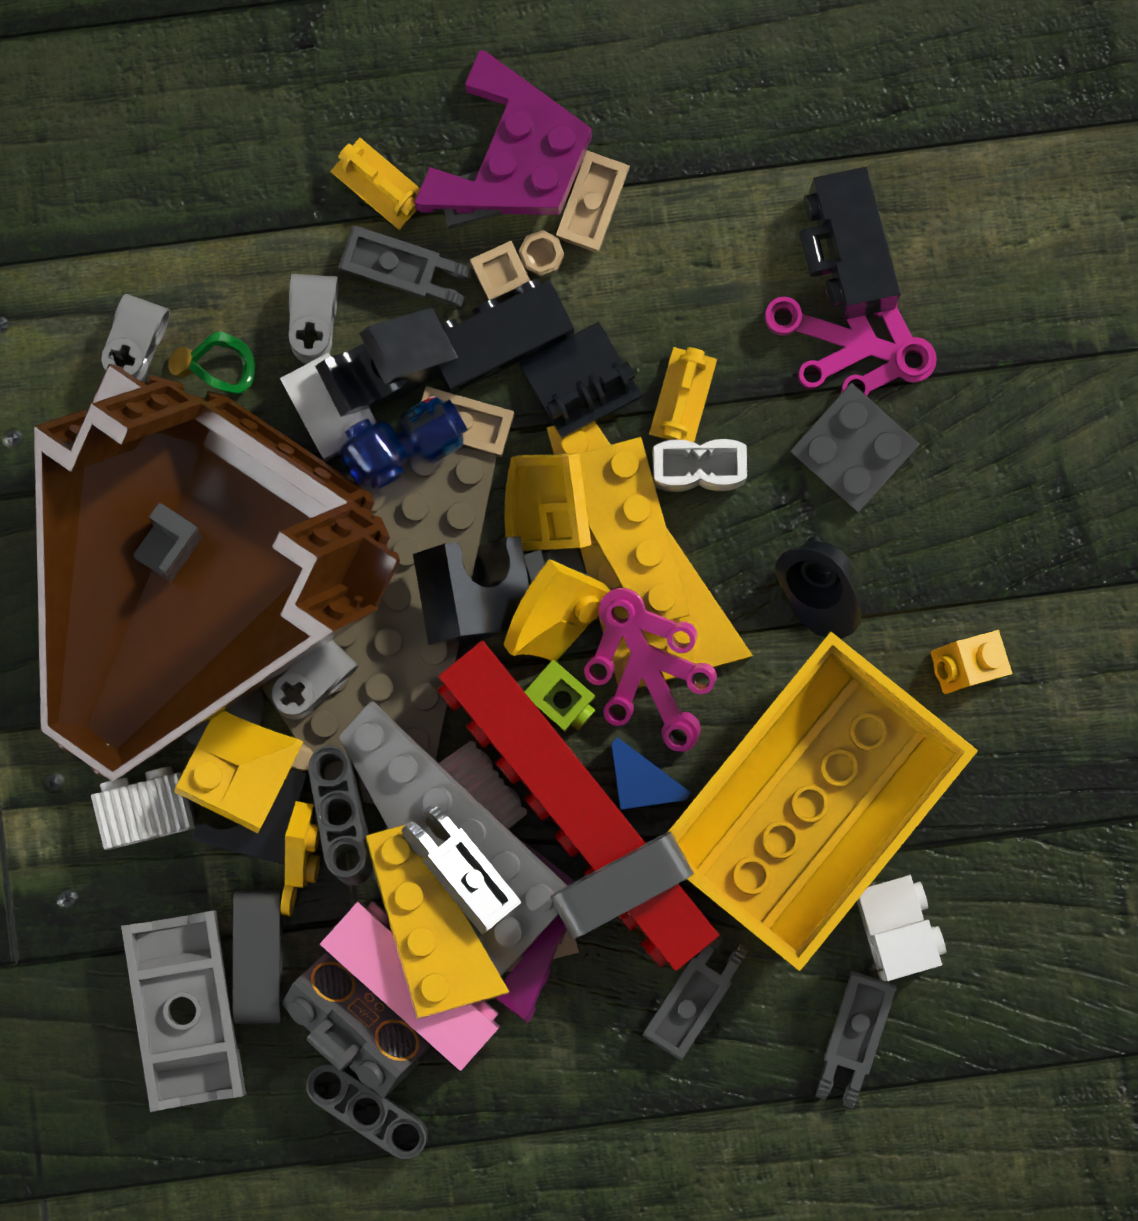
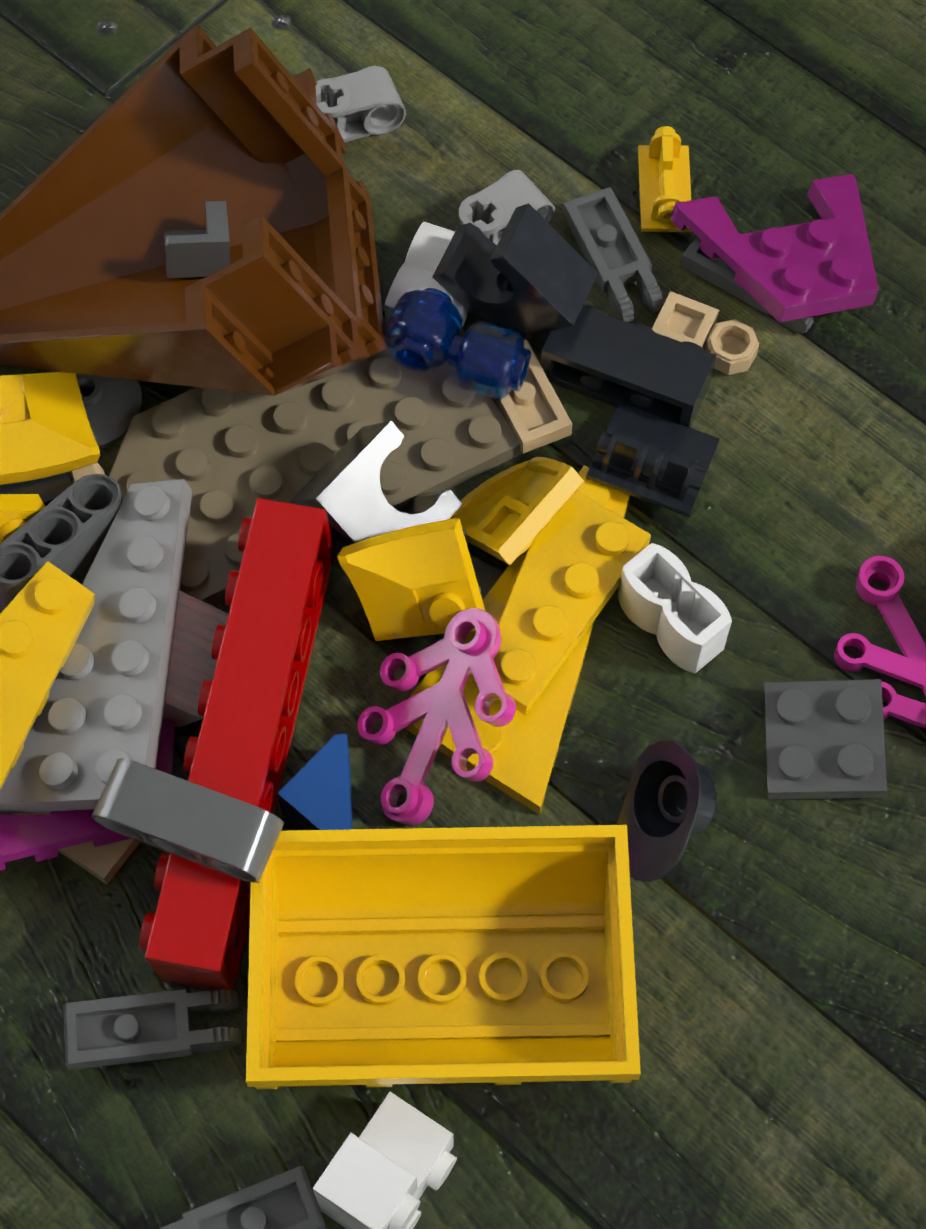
camera: 50 degrees right, 20 degrees down
green piece [168,331,255,394] -> none
light grey piece [272,640,359,720] -> none
hinge [401,805,521,934] -> none
lime brick [525,659,596,733] -> none
tan plate [556,151,630,254] -> none
yellow hinge [649,347,717,443] -> none
yellow bracket [931,630,1012,694] -> none

